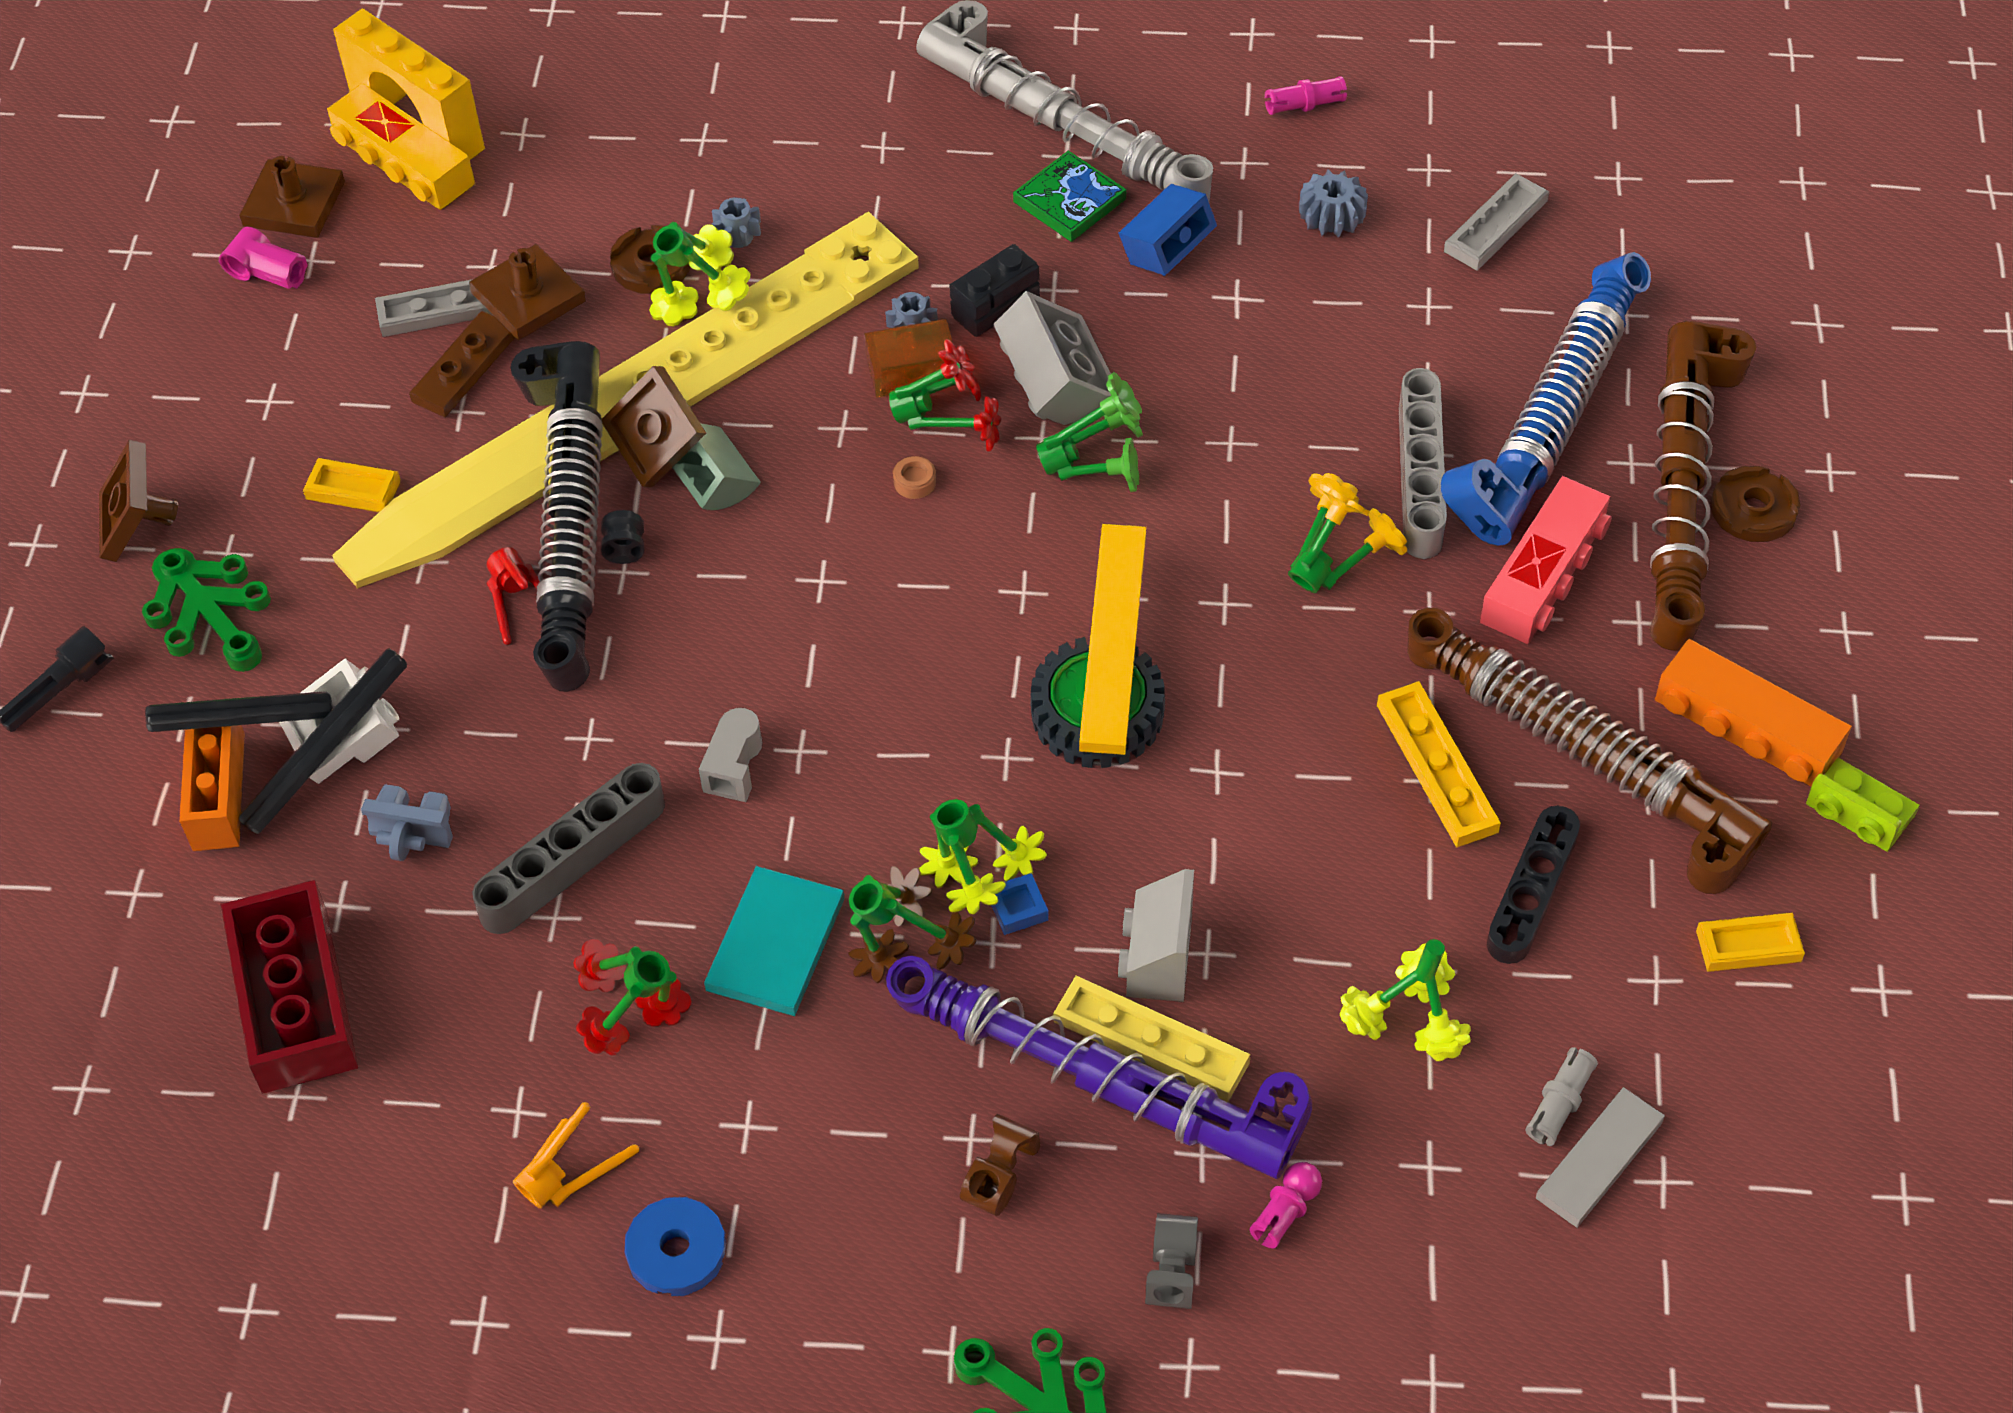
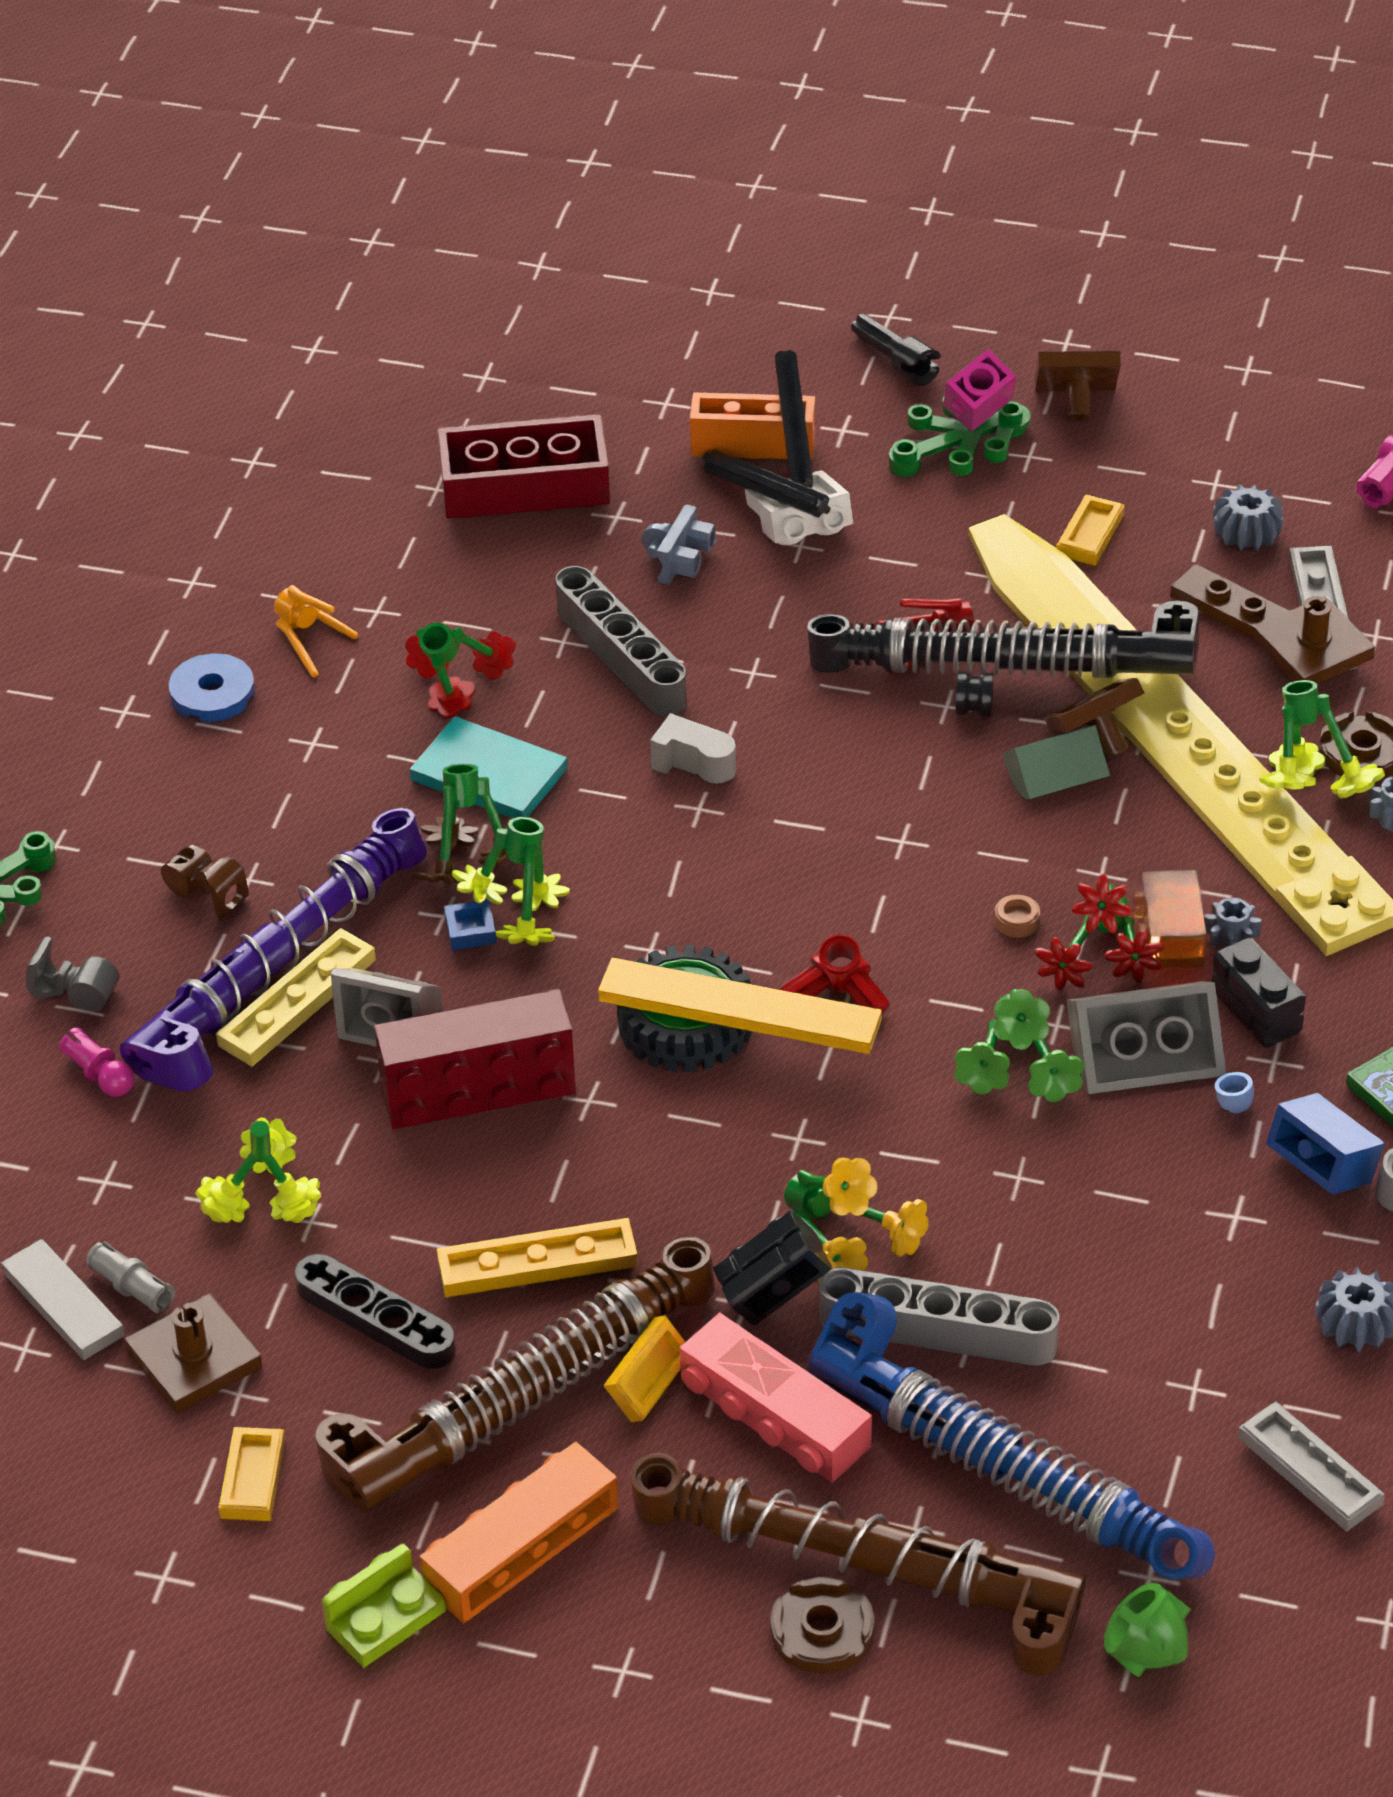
camera: 100 degrees right, 10 degrees down
none -> tile [125,1293,263,1414]
none -> dark red brick [374,989,576,1130]
none -> yellow tile [603,1316,685,1422]
none -> black brick [713,1211,833,1326]
none -> red axle [780,934,890,1015]
none -> dark pink head [943,349,1016,432]
none -> bright green helmet [1104,1583,1192,1678]
none -> sand blue gear [1213,484,1284,551]
none -> light blue hinge [1215,1072,1254,1114]

